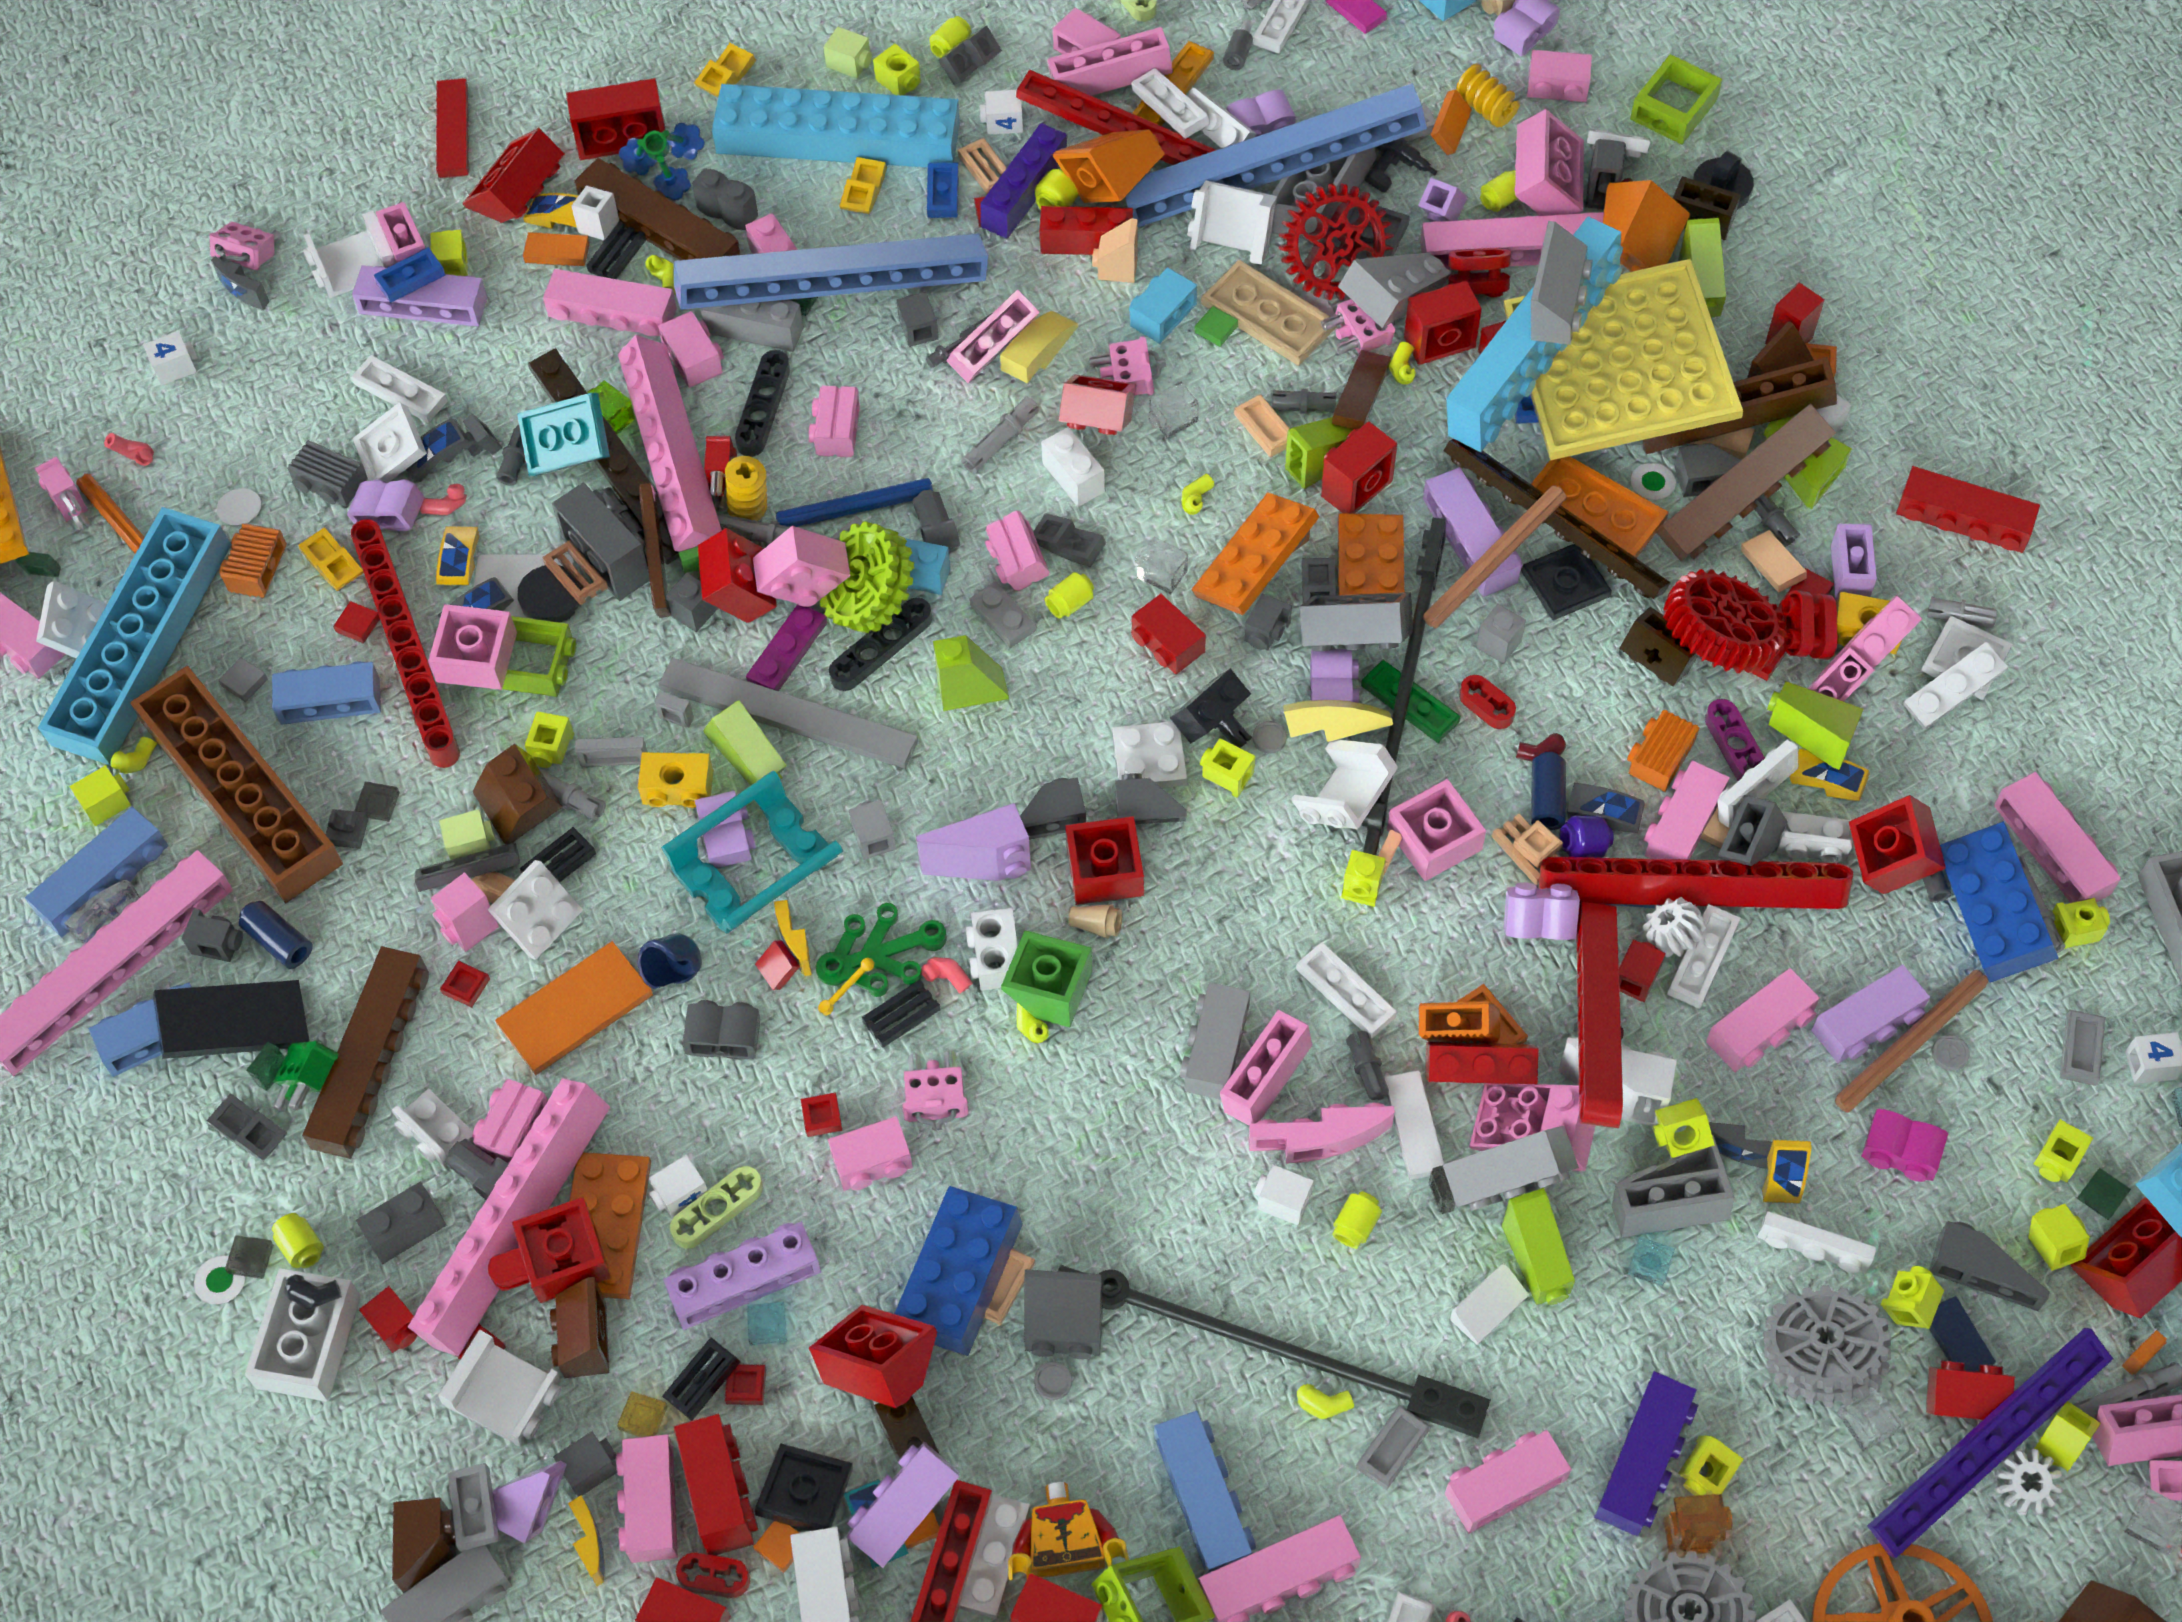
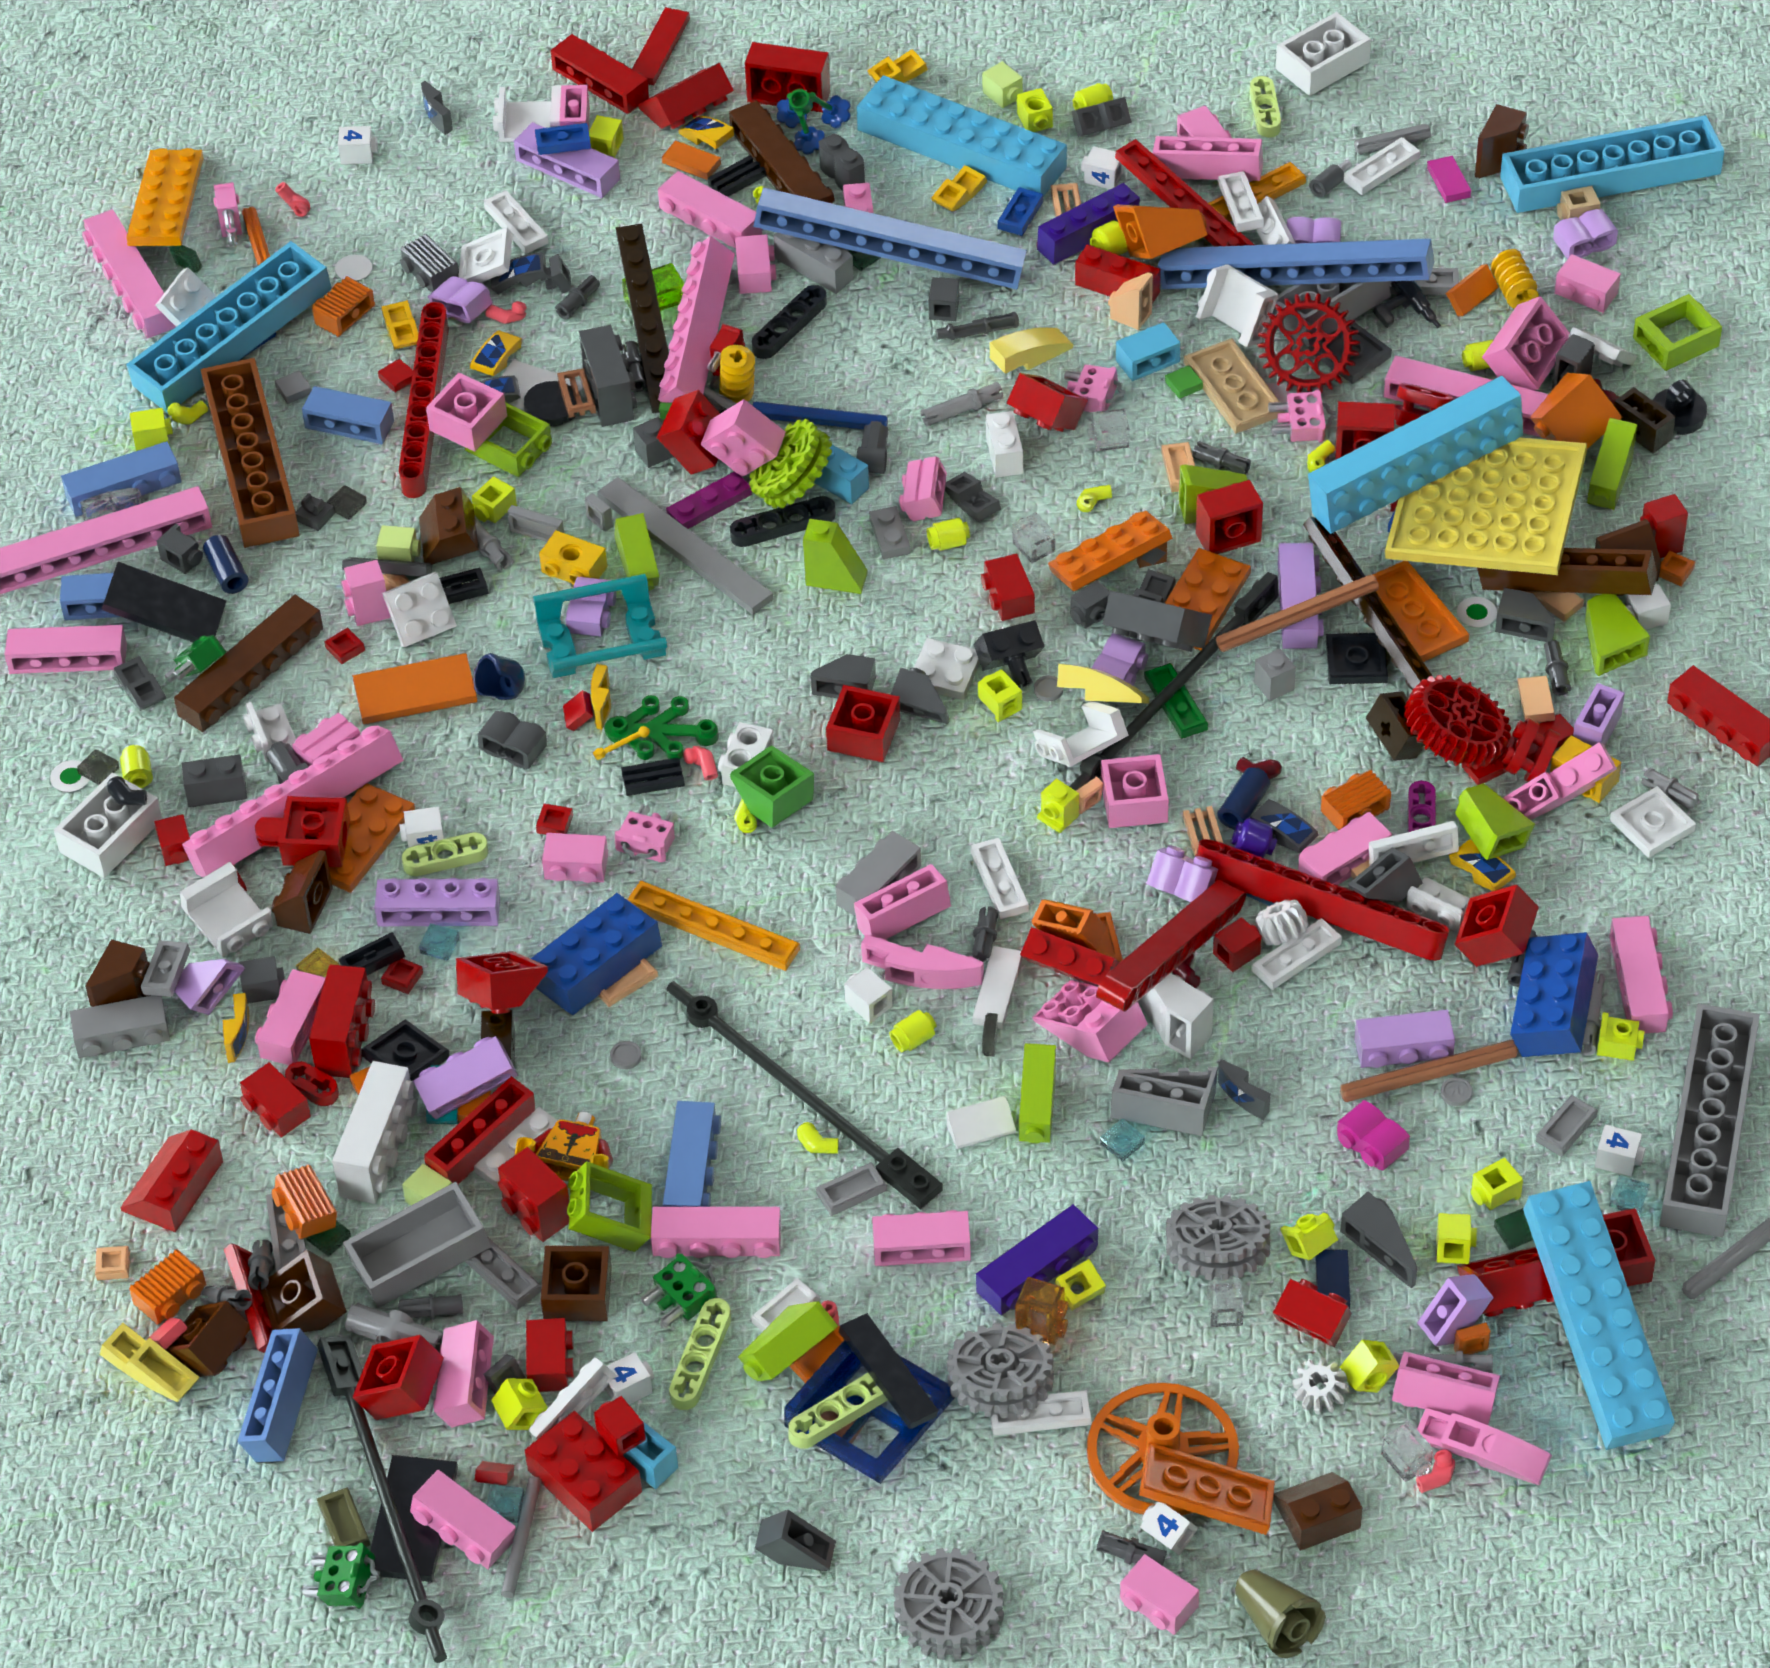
camera: 25 degrees right, 10 degrees down
bright pink piece [210,221,281,270] -> none
clear green tile [246,1042,285,1091] -> none
tile [517,393,610,476] -> none
white brick [571,186,619,240] -> none
reddish brown tile [639,483,671,618] -> none
bright pink brick [809,385,860,457] -> none
light grey brick [849,800,896,860] -> none
lavender slope [916,803,1031,881] -> none
bright pink brick [947,290,1040,383] -> none
dark grey slope [1024,1269,1103,1359] -> none
tan cone [1069,904,1122,939] -> none
reddish brown tile [1332,350,1391,429] -> none
light grey wedge [1338,252,1451,328] -> none
lavender brick [1418,178,1468,222] -> none
light grey brick [1443,1126,1579,1211] -> none
red beam [1459,675,1516,729] -> none
light nougat tile [1513,820,1563,869] -> none
light grey slope [1531,221,1593,345] -> none
neon yellow brick [1653,1098,1714,1158] -> none
reddish brown brick [1656,403,1836,561] -> none
bright pink brick [1706,968,1820,1073] -> none
white plate [1757,1211,1877,1273] -> none
slope [1762,1140,1811,1203] -> none
dark purple tile [1867,1328,2113,1558] -> none
white plate [1903,641,2008,730] -> none
none -> bright pink brick [5,625,127,674]
none -> red brick [551,34,649,114]
none -> light orange tile [627,880,800,971]
none -> lavender brick [1417,1274,1493,1346]

